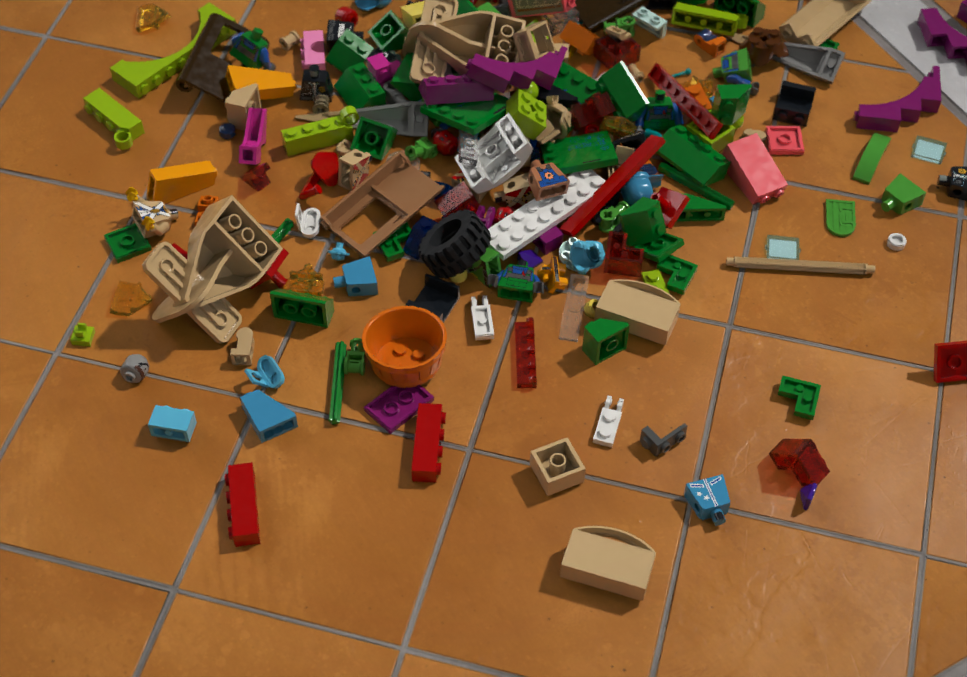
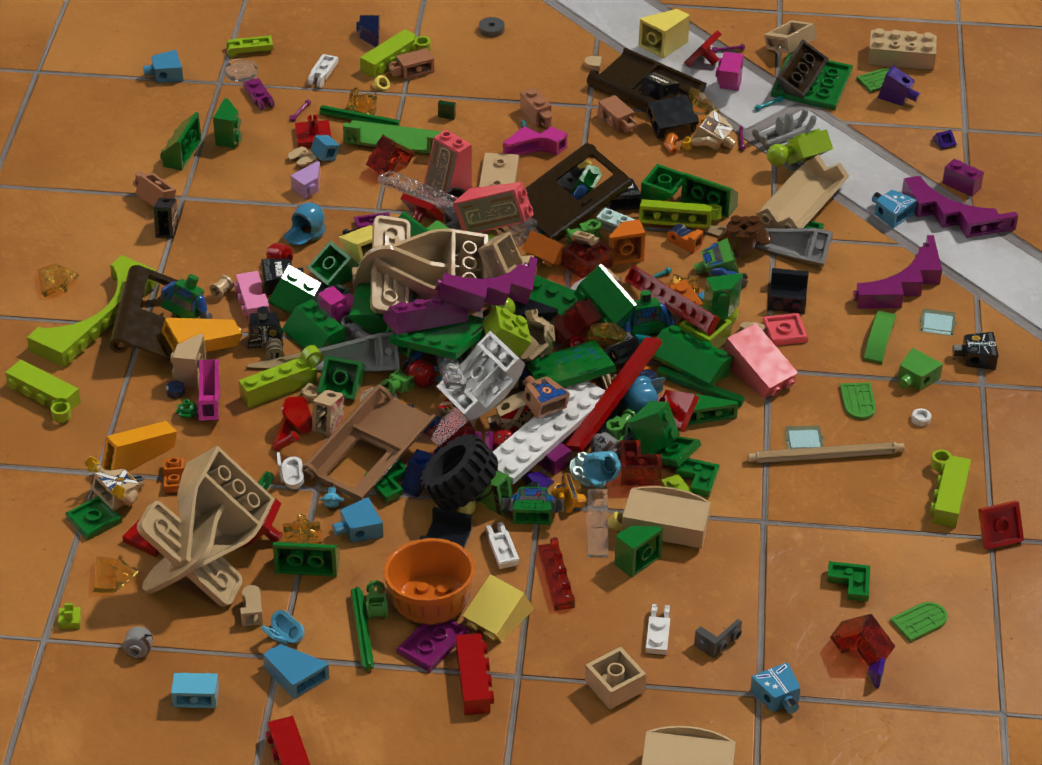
camera: 10 degrees left, 10 degrees down
clear red slope [240,162,271,191] -> none
tan tile [615,145,635,165] -> none
none -> green plant [175,399,198,419]
none -> light yellow slope [463,574,534,643]
none -> light grey head [590,432,620,456]
none -> orange slope [608,219,645,266]
none -> dark azure torso [872,190,917,229]
none -> bright green window [890,602,948,642]
none -> lime hinge [930,449,971,528]

